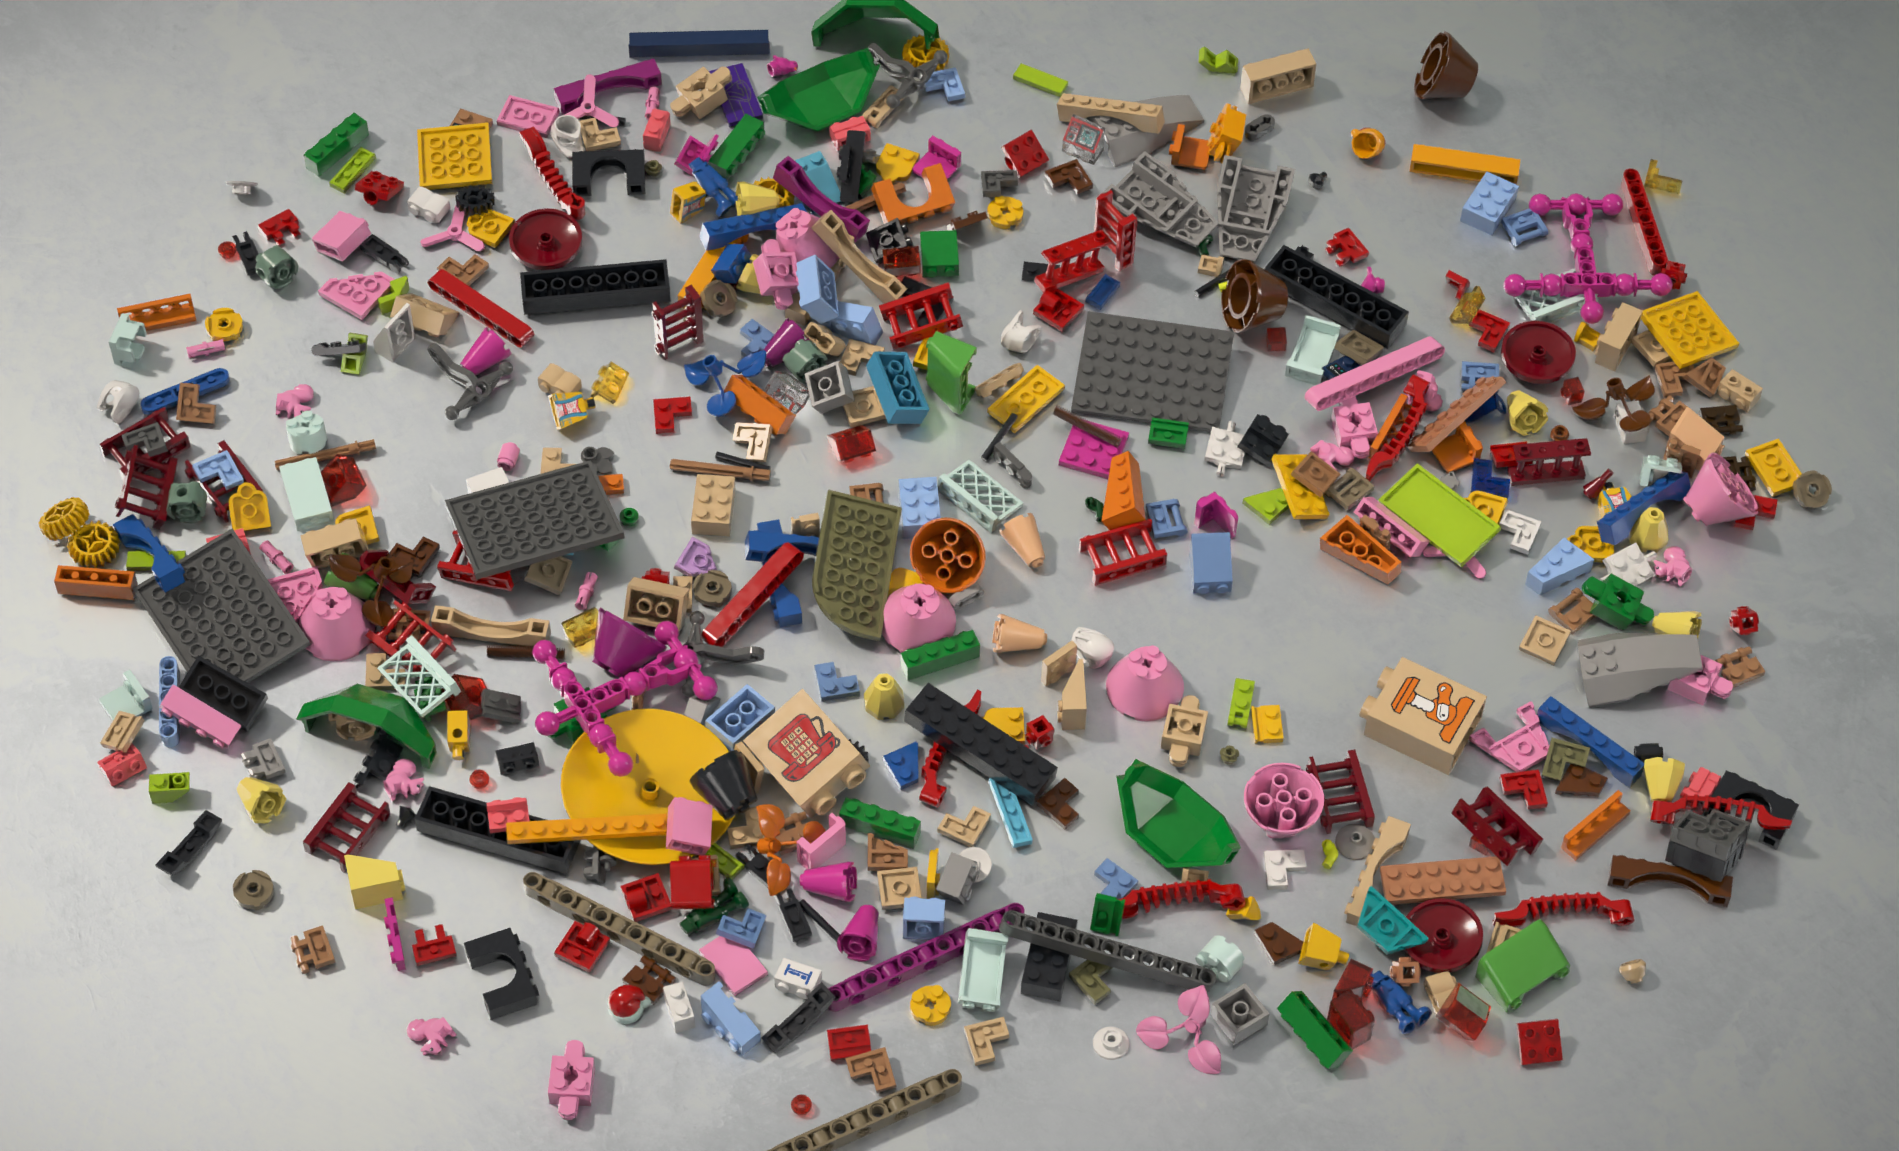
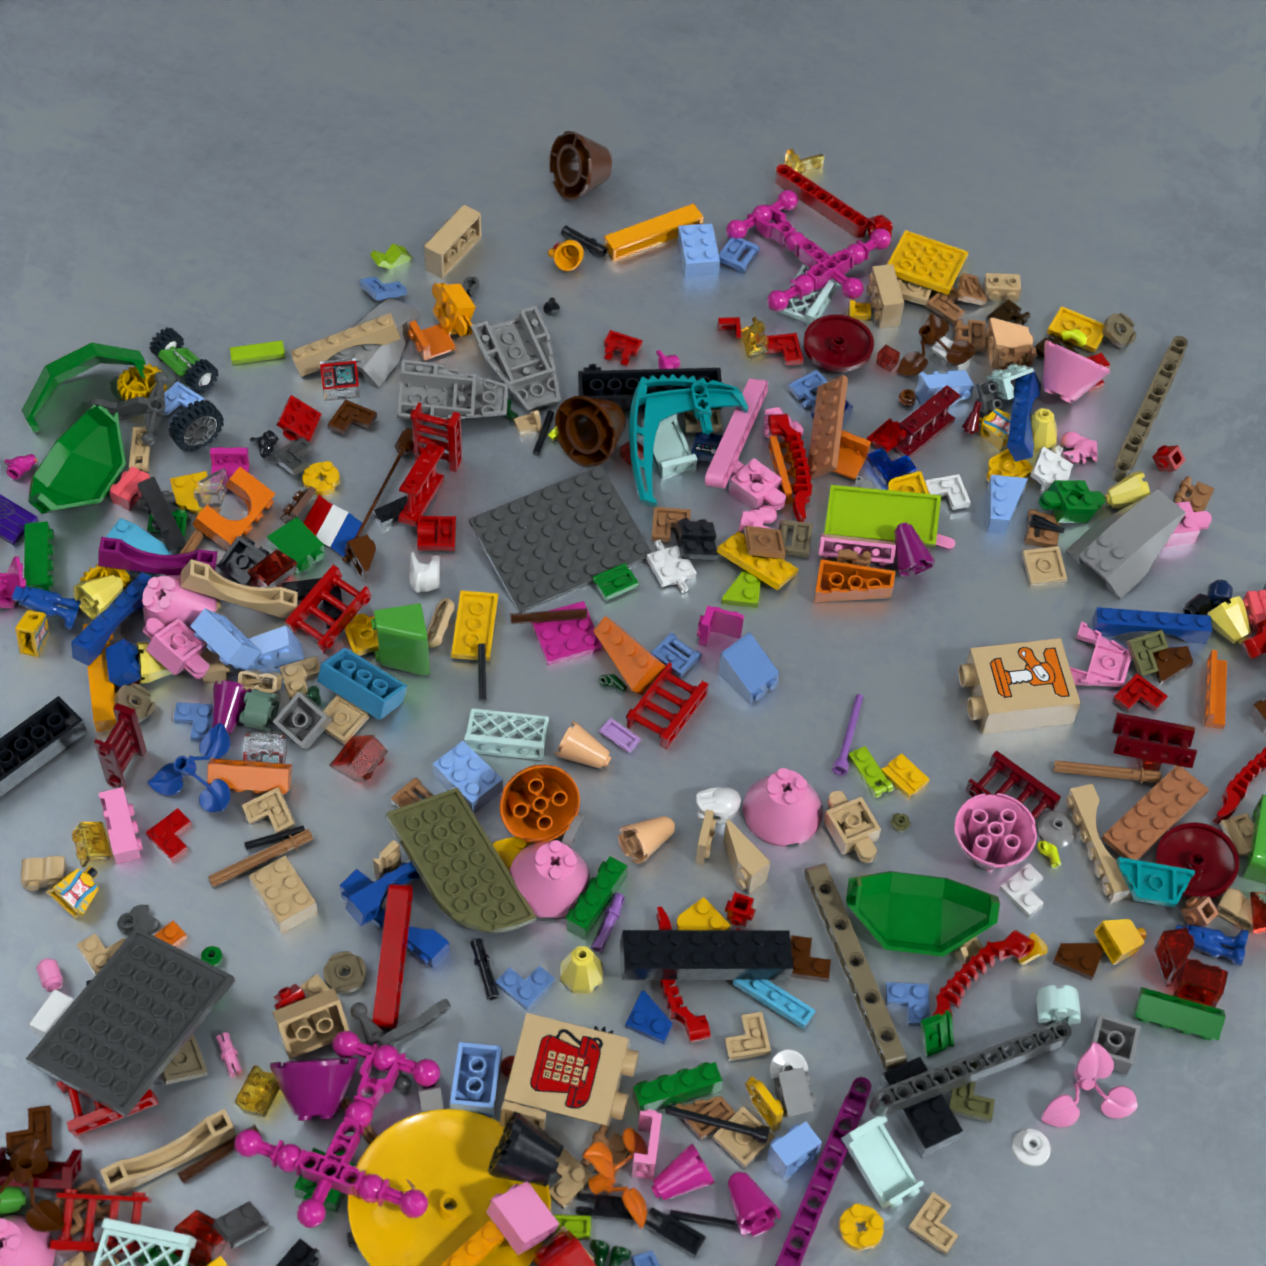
camera: 40 degrees left, 0 degrees up
lavender plate [674,537,717,577] -> none
dark grey hinge [993,442,1032,489] -> none
blue tile [1085,274,1121,310] -> none
light yellow cone [1507,390,1548,436] -> none
none -> bright pink wedge [99,787,143,864]
none -> plate [149,327,219,394]
none -> black wheel [168,400,224,452]
none -> clear slope [194,469,229,507]
none -> black animal [249,430,279,459]
none -> flag [304,428,414,563]
none -> clear green cone [305,686,322,706]
none -> reddish brown slope [344,534,376,581]
none -> medium blue plate [360,276,407,301]
none -> black pin [470,938,500,1001]
none -> black pin [561,225,608,257]
none -> medium lavender pin [591,892,626,953]
none -> lavender tile [598,718,641,753]
none -> teal piece [629,374,748,508]
none -> medium nougat plate [651,507,691,542]
none -> black piece [665,1106,770,1144]
none -> dark tan beam [804,863,907,1070]
none -> medium lavender piece [832,694,863,776]
none -> magenta cone [894,522,935,577]
none -> light blue wedge [915,370,974,406]
none -> dark grey hips [976,380,1003,415]
none -> black piece [1028,514,1065,533]
none -> medium nougat axle [1053,760,1161,783]
none -> neon yellow arm [1062,329,1087,346]
none -> dark tan beam [1111,336,1188,482]
none -> dark blue head [1207,580,1233,608]

